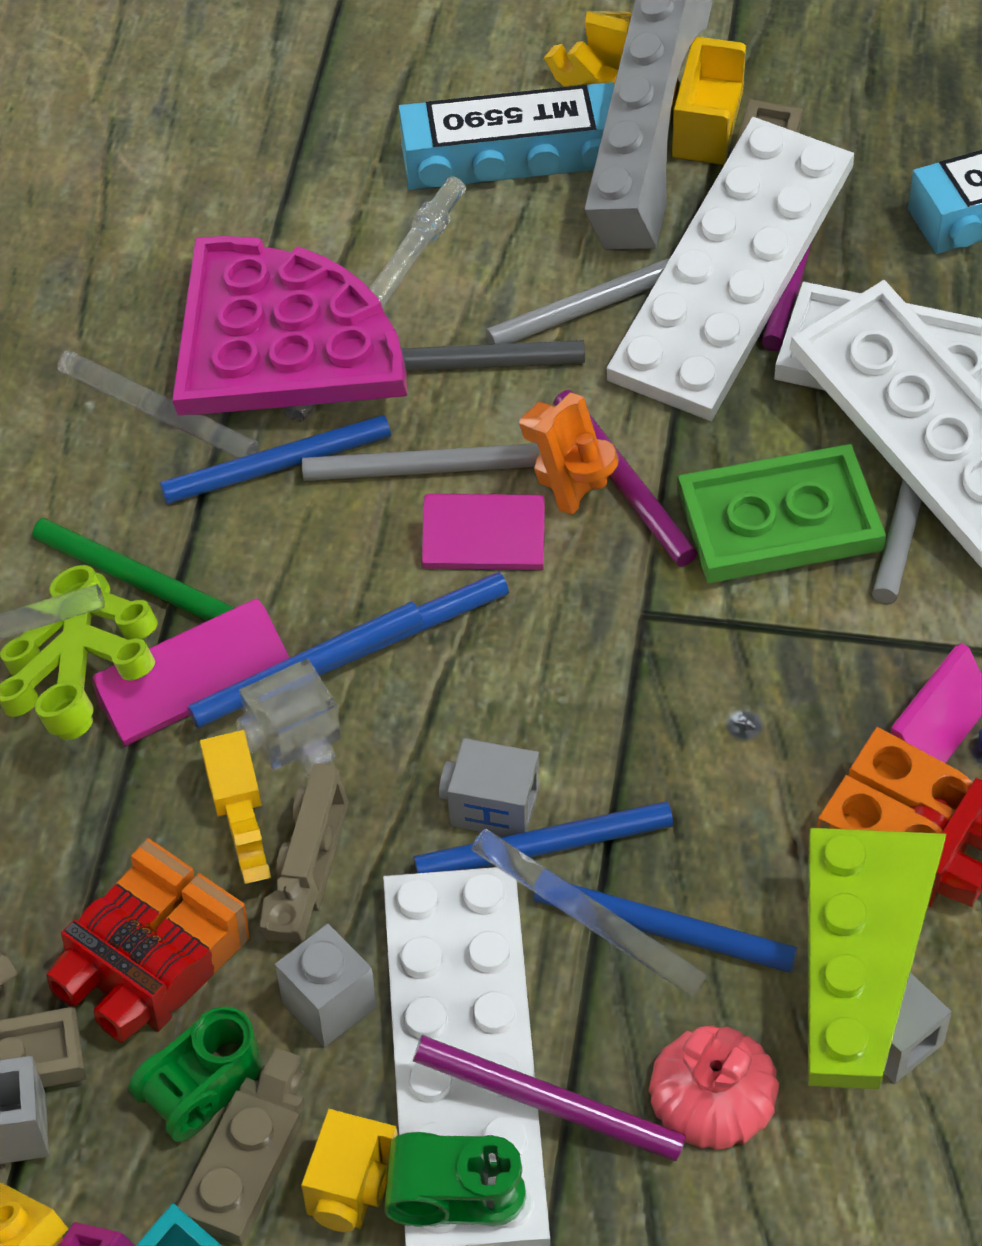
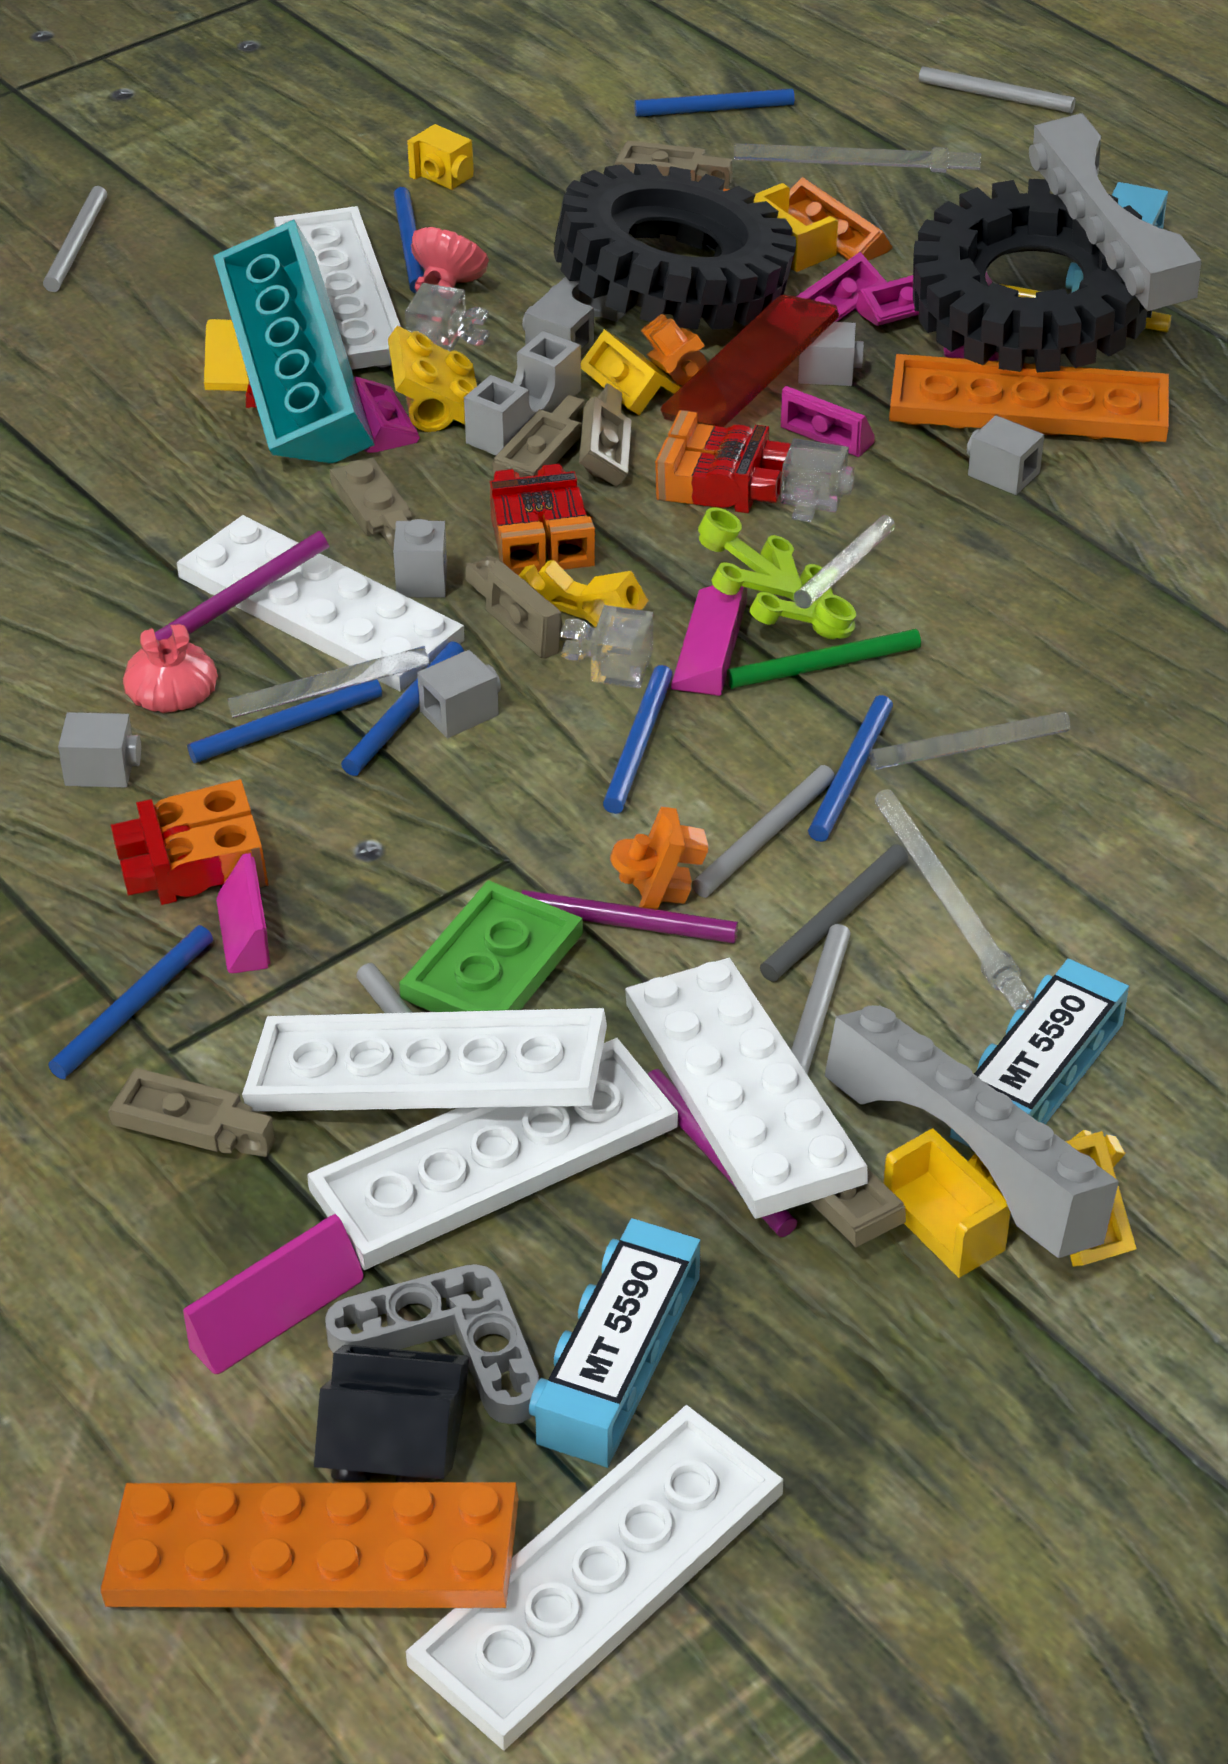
camera: 130 degrees right, 10 degrees down
green piece [128,1006,262,1142] -> none
dark pink plate [172,236,407,416] -> none
blue bar [187,601,423,728] -> none
yellow brick [301,1109,397,1232] -> none
green piece [384,1132,526,1227] -> none
dark pink slope [422,494,545,570] -> none
lime wing [808,828,946,1089] -> none

